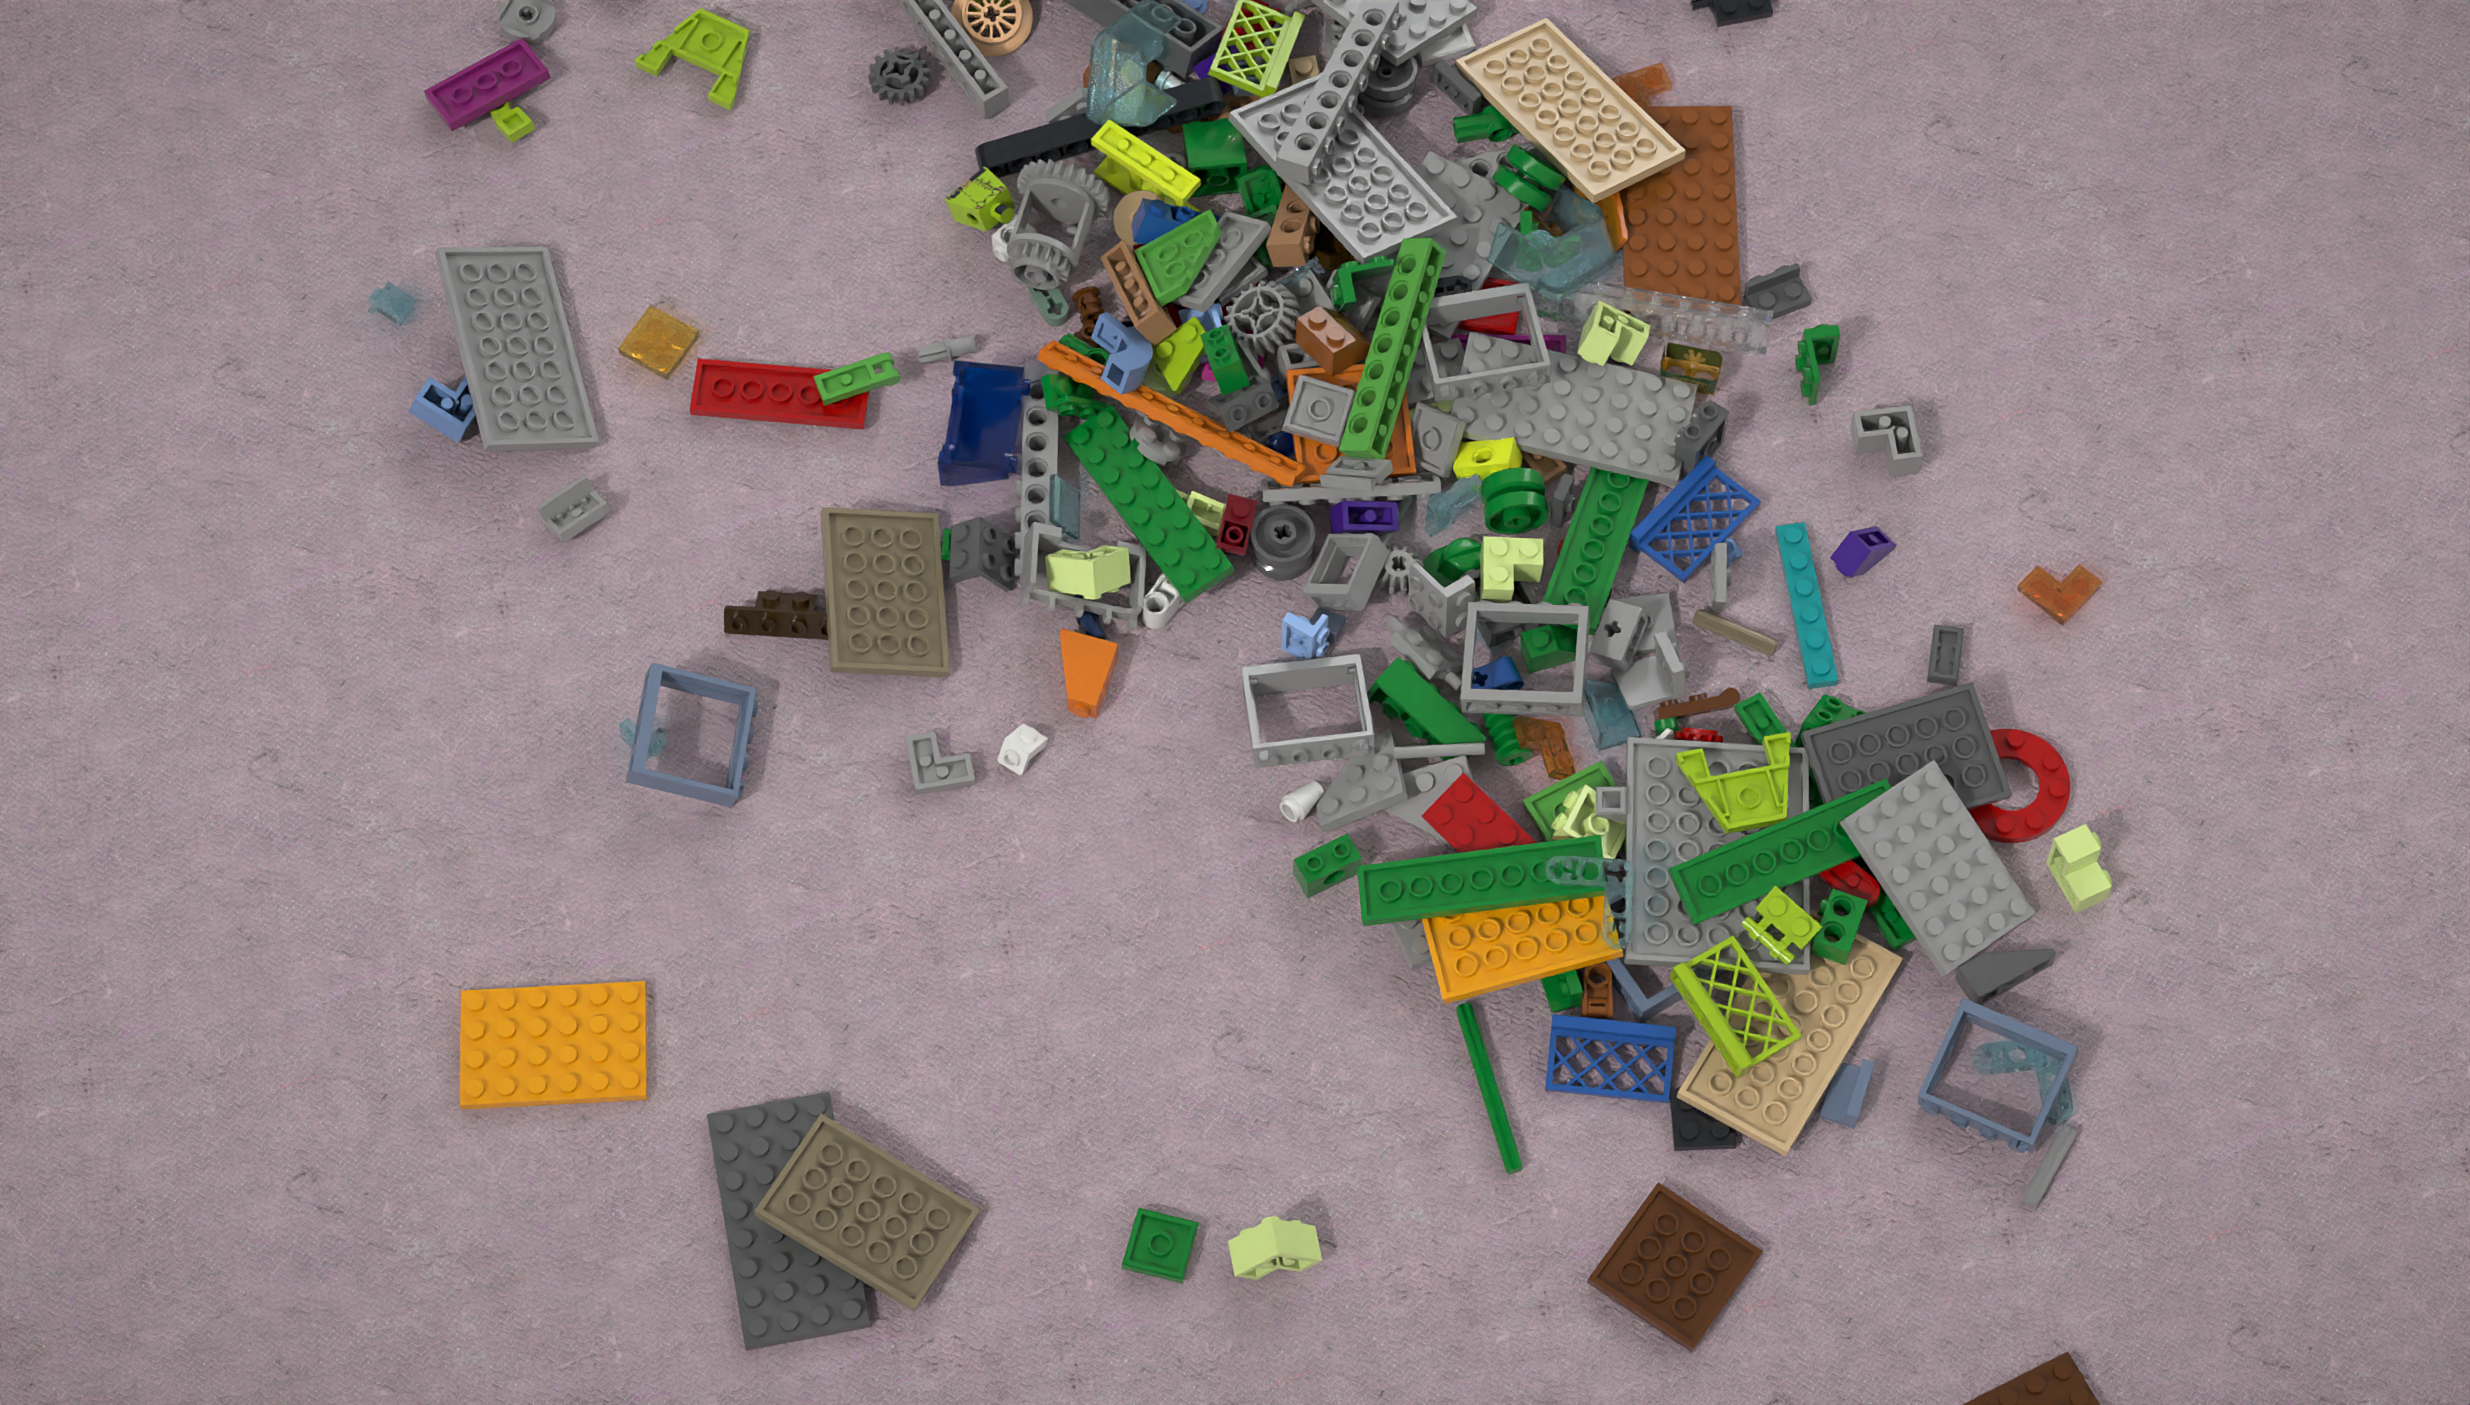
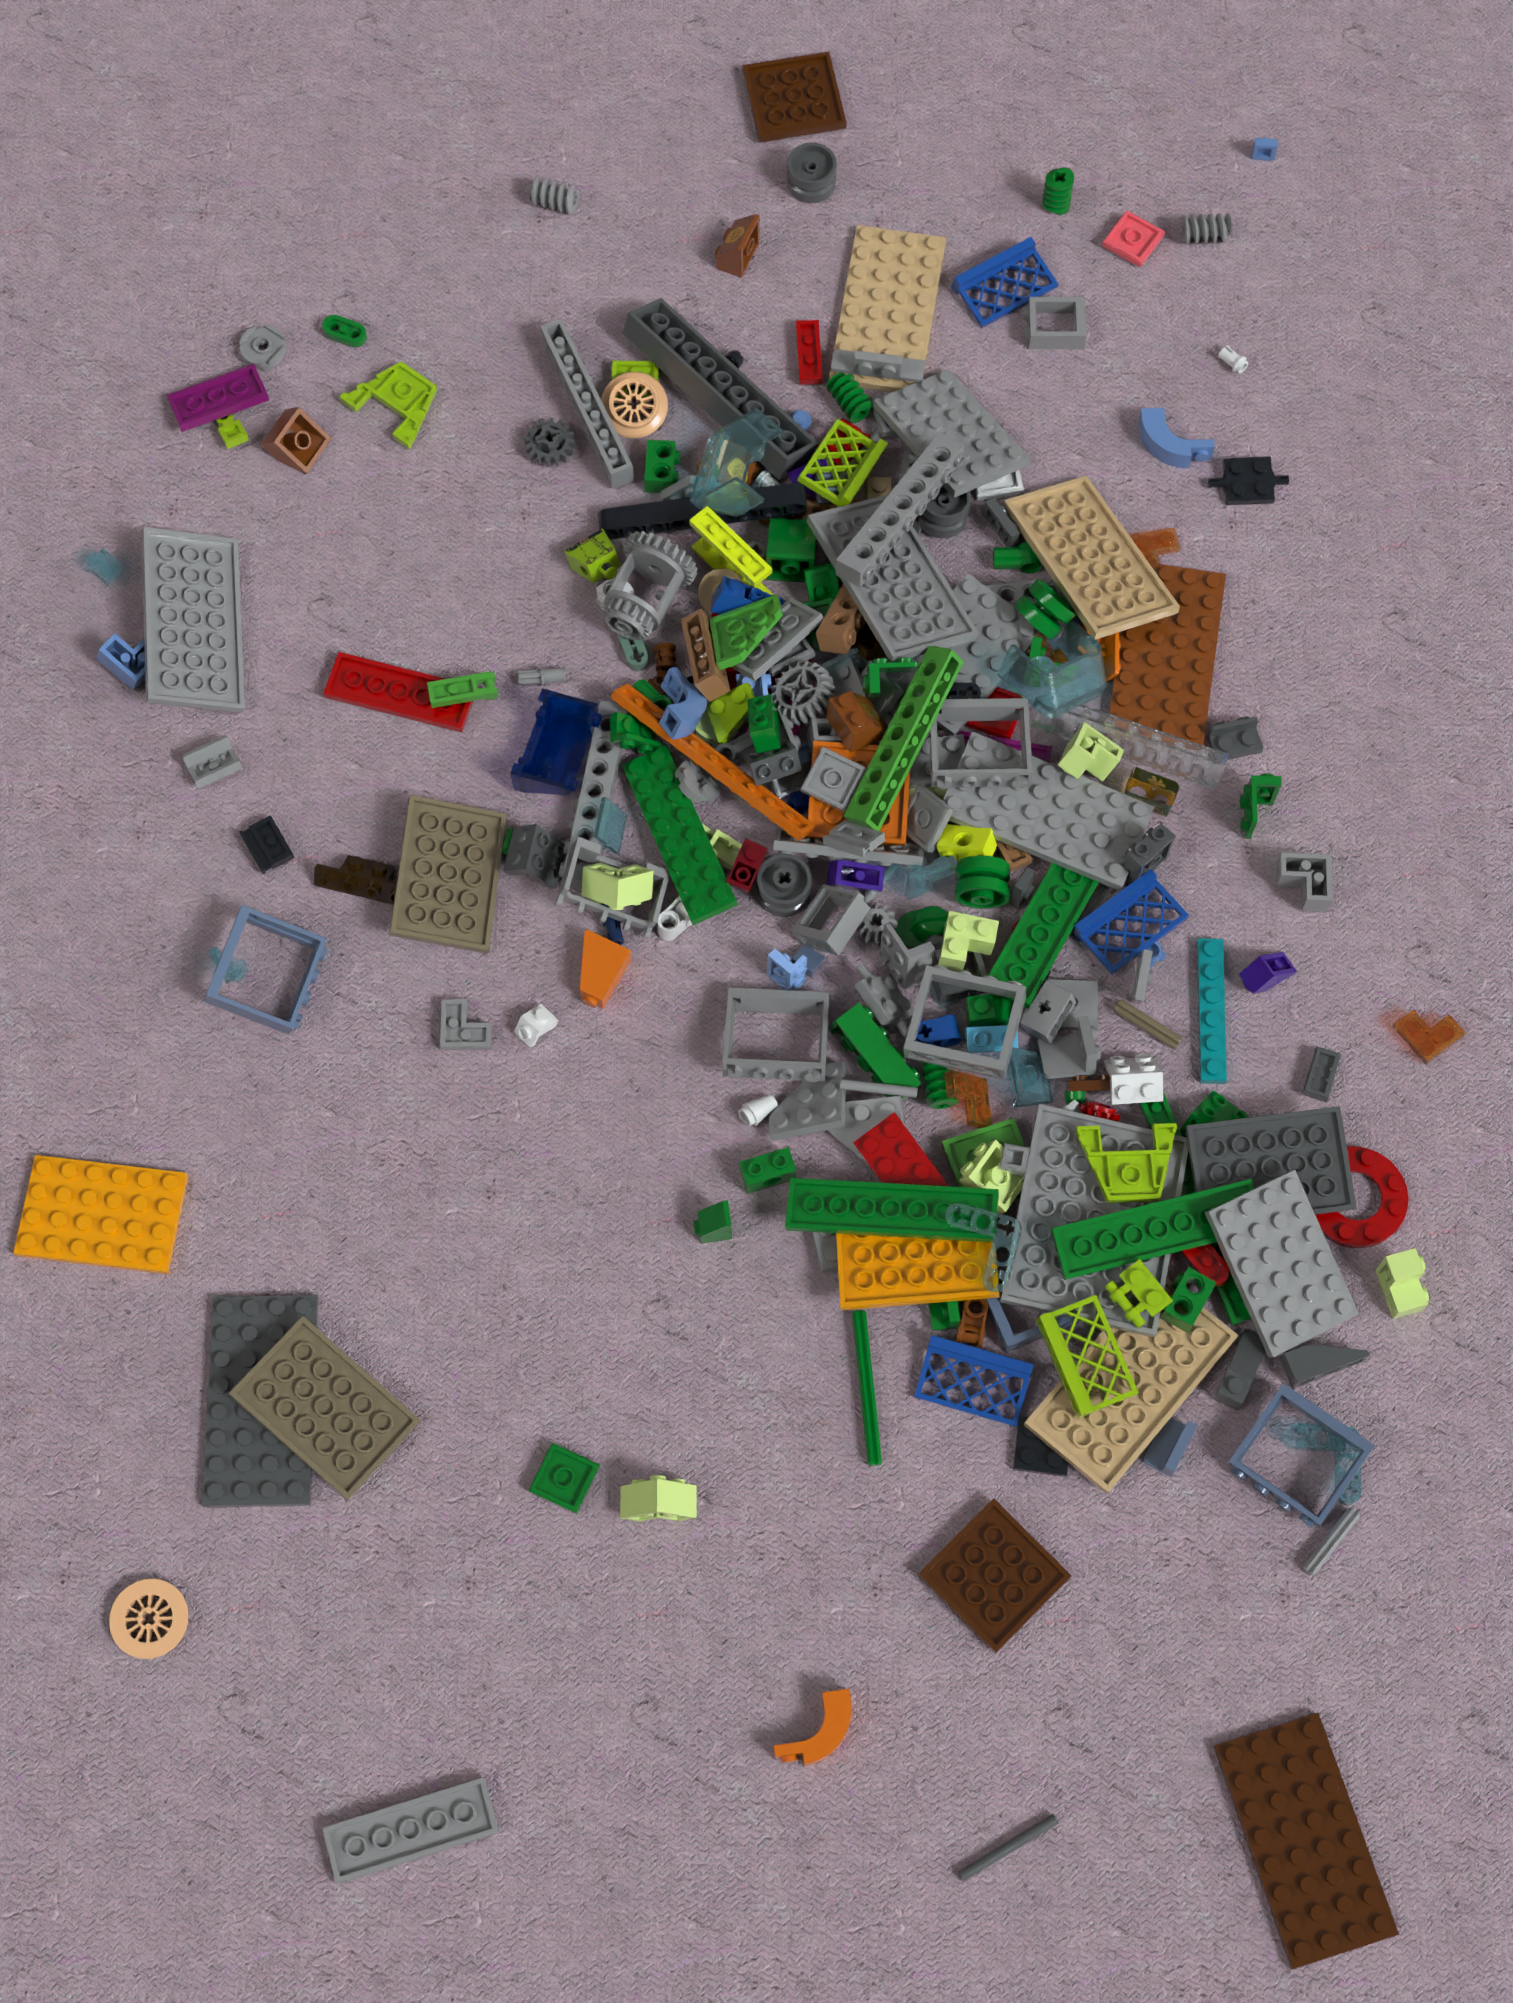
camera: 10 degrees right, 5 degrees up
clear yellow plate [618,305,700,380] -> none
none -> black plate [239,815,295,874]
none -> dark orange slope [260,407,332,474]
none -> green brick [644,440,680,493]
none -> green slope [693,1200,732,1244]
none -> dark grey piece [715,732,756,765]
none -> medium azure bracket [964,1026,1018,1053]
none -> white bracket [1104,1054,1163,1105]
none -> dark grey slope [1213,1329,1265,1411]

